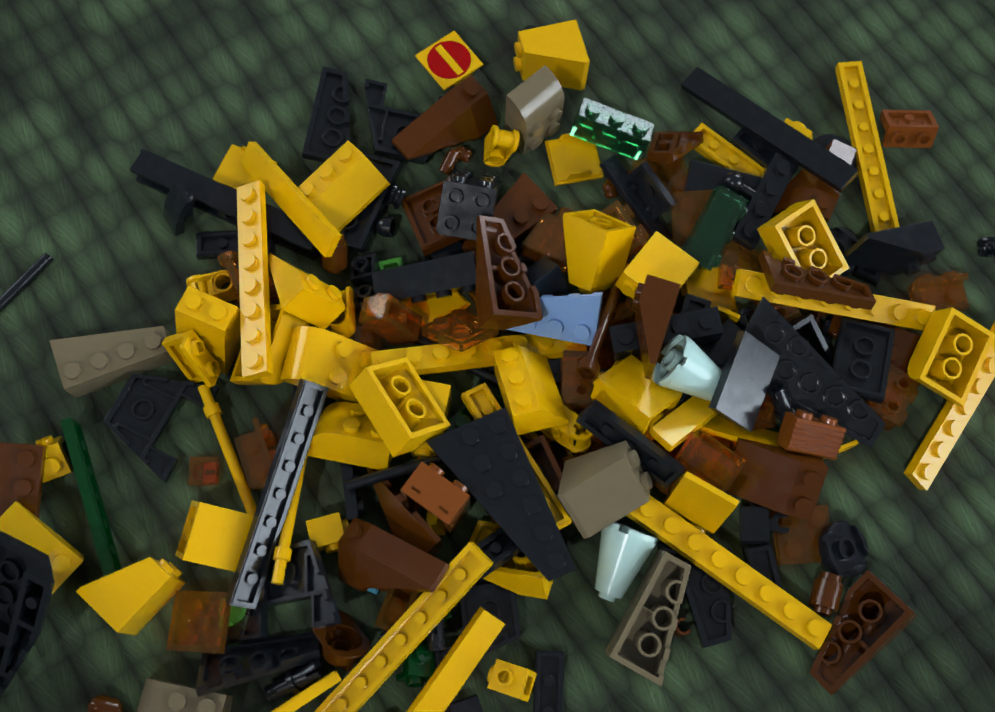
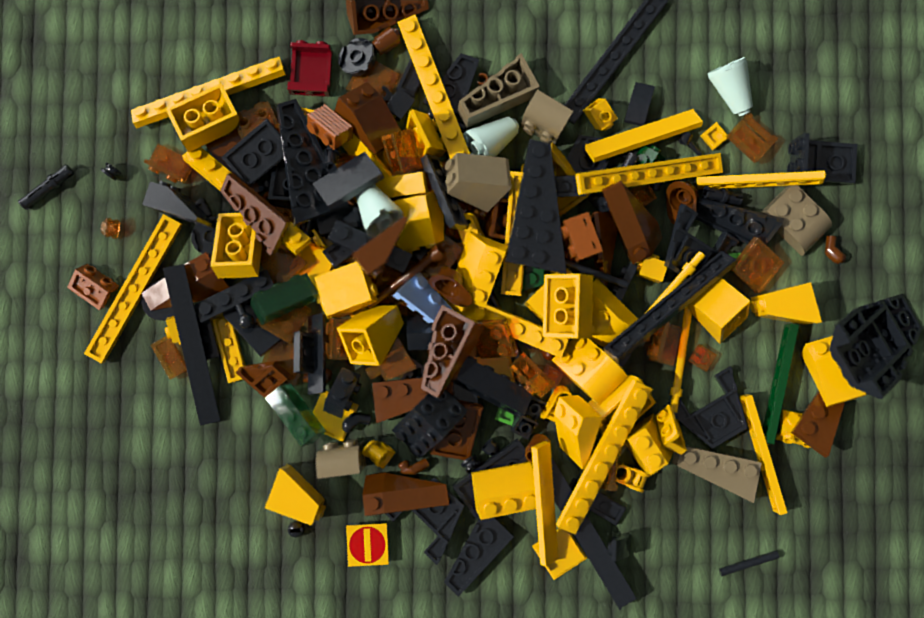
camera: 140 degrees left, 15 degrees up
none -> clear orange plate [101,218,120,239]
none -> clear orange plate [151,336,187,380]
none -> dark red panel [287,40,333,97]
none -> black brick [323,367,362,419]
none -> black arm [342,413,371,433]
none -> reddish brown piece [429,265,473,307]
none -> dark tan brick [521,90,573,144]
none -> yellow tile [739,394,787,515]

